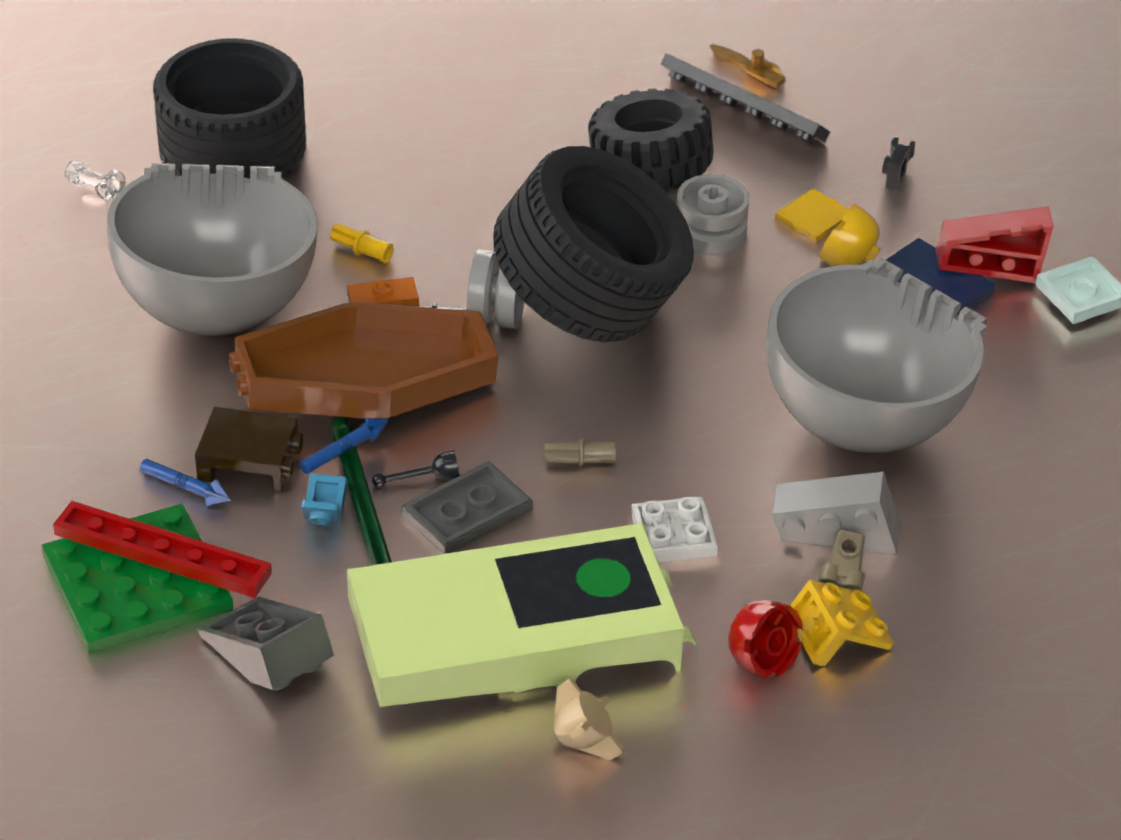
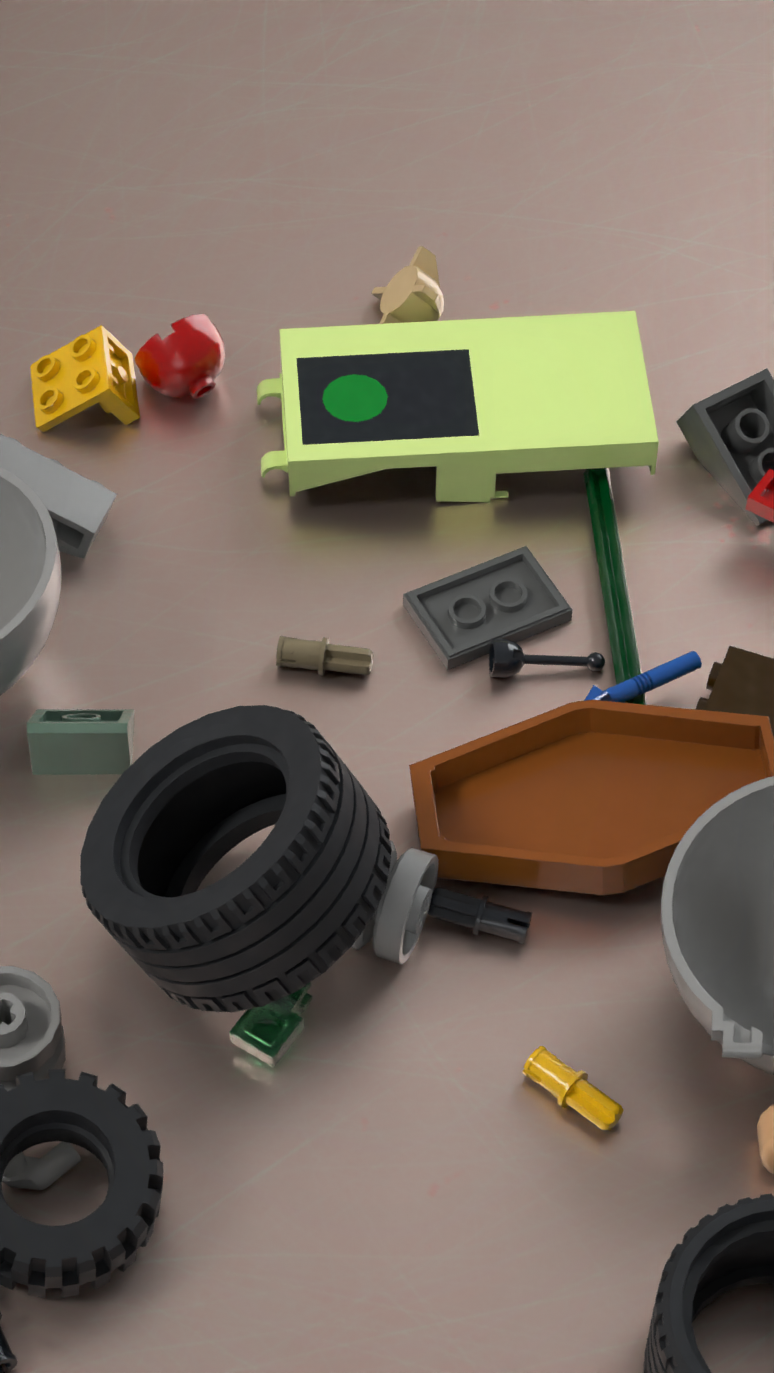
camera: 170 degrees left, 10 degrees up
dark azure bracket [301,473,348,526] -> none
orange plate [347,277,419,306] -> none
white tile [631,496,718,563] -> none
dark tan plate [818,530,865,591] -> none
none -> sand green slope [27,709,134,775]

